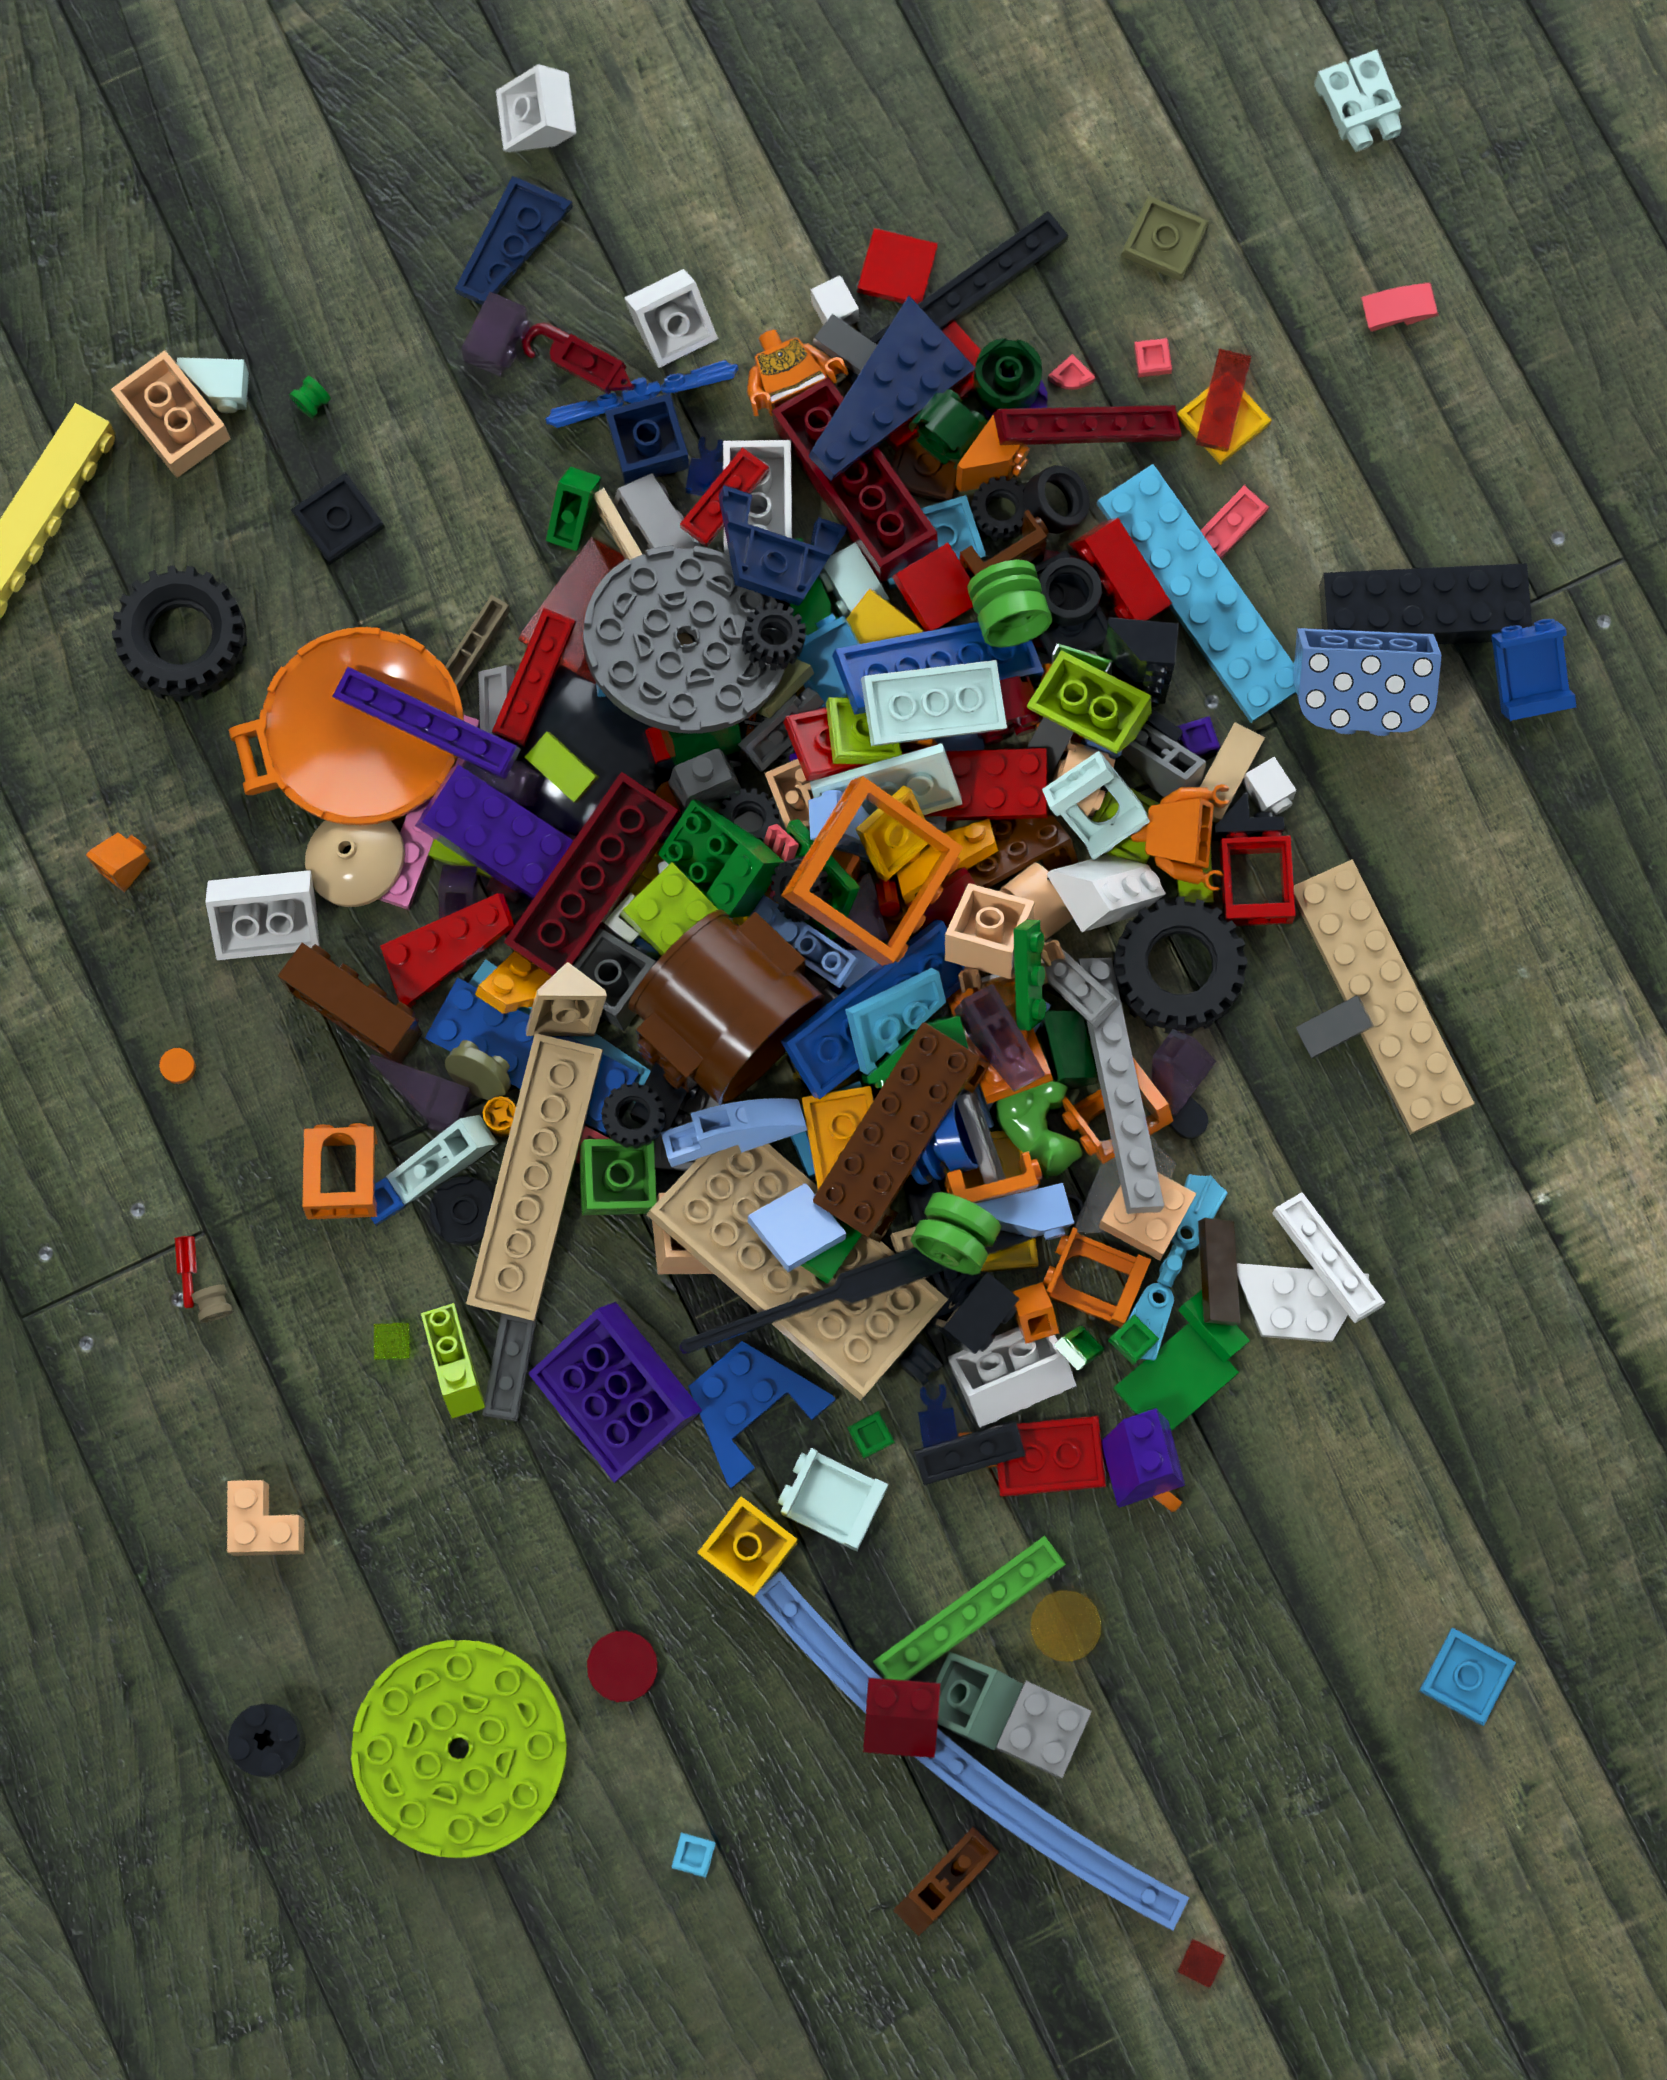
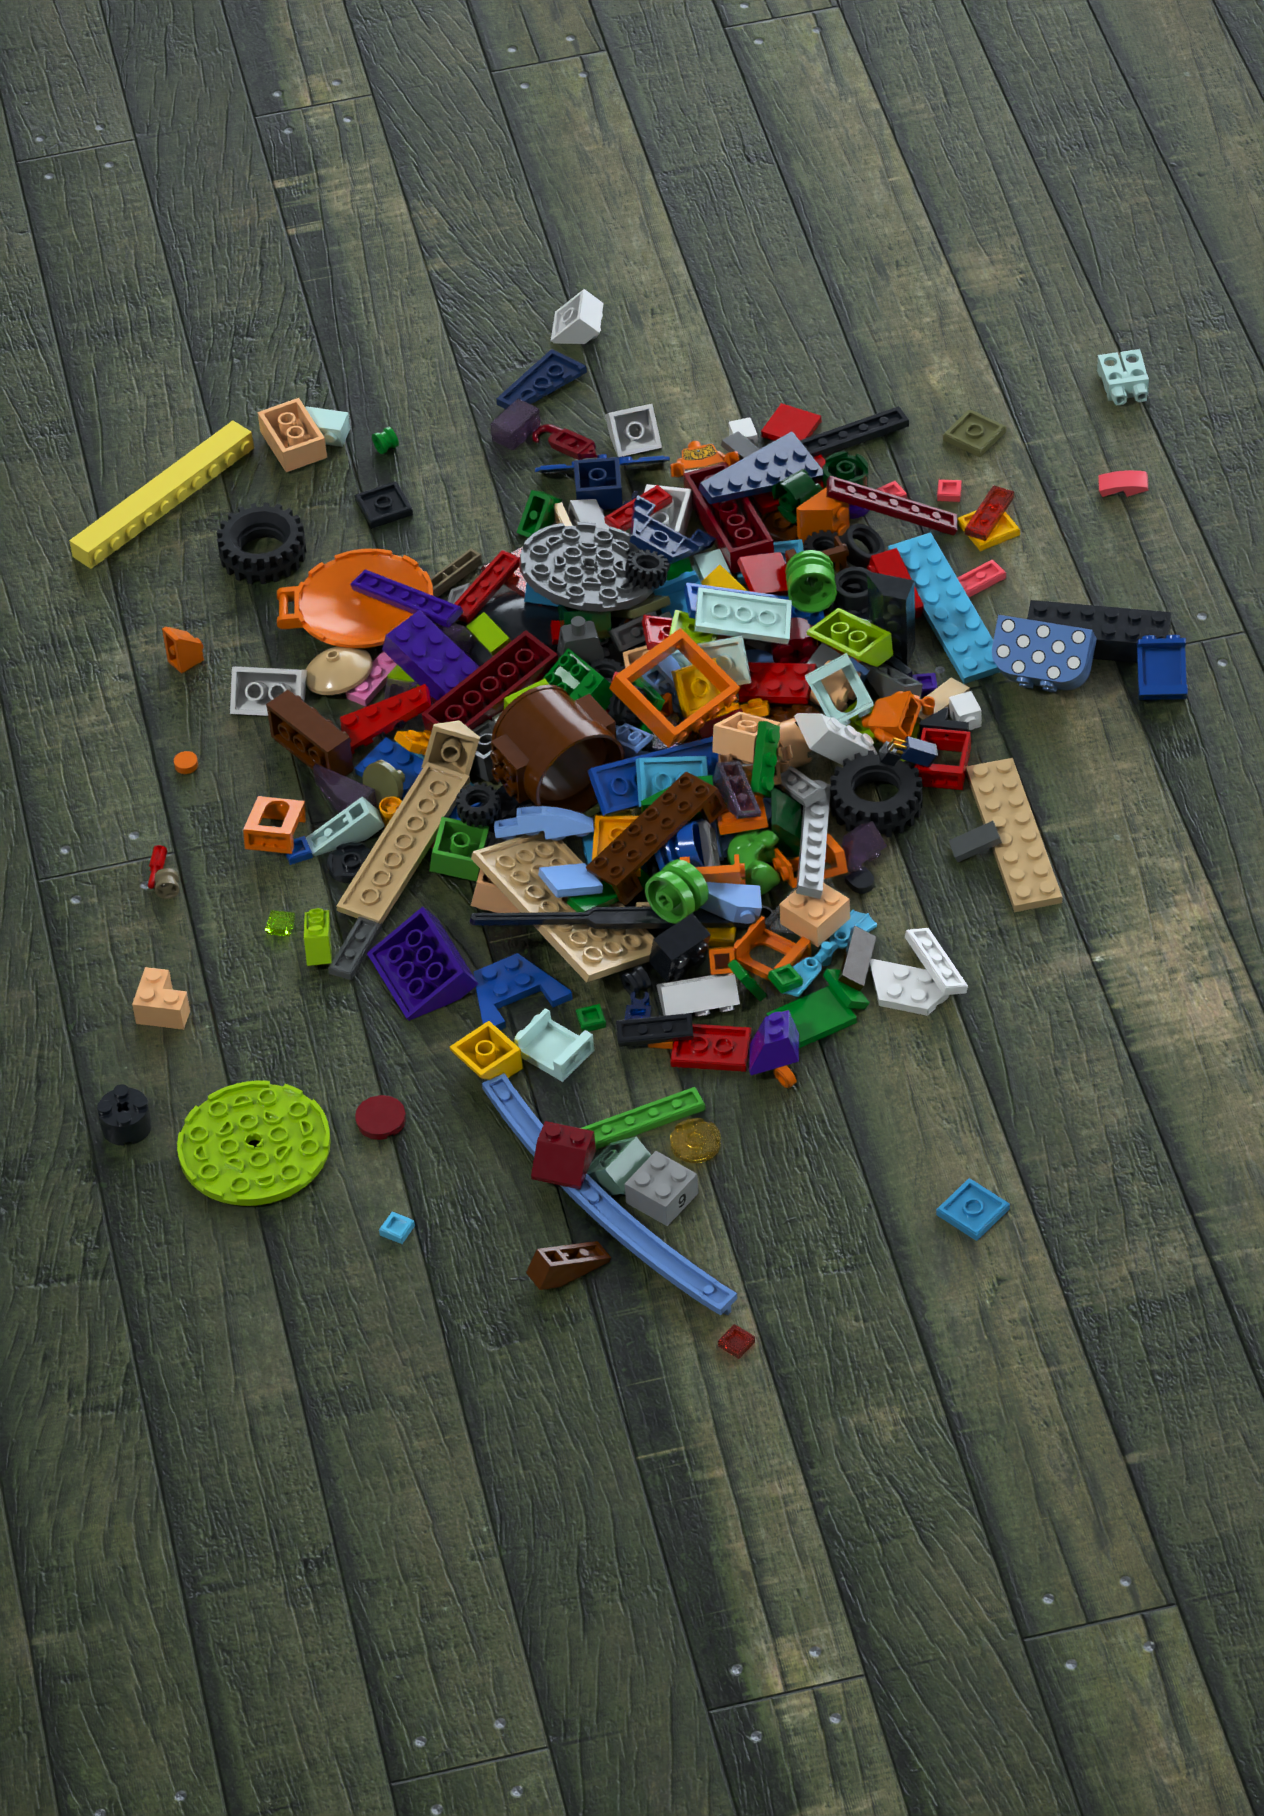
camera: 15 degrees right, 30 degrees down
none -> piece [879,736,938,767]

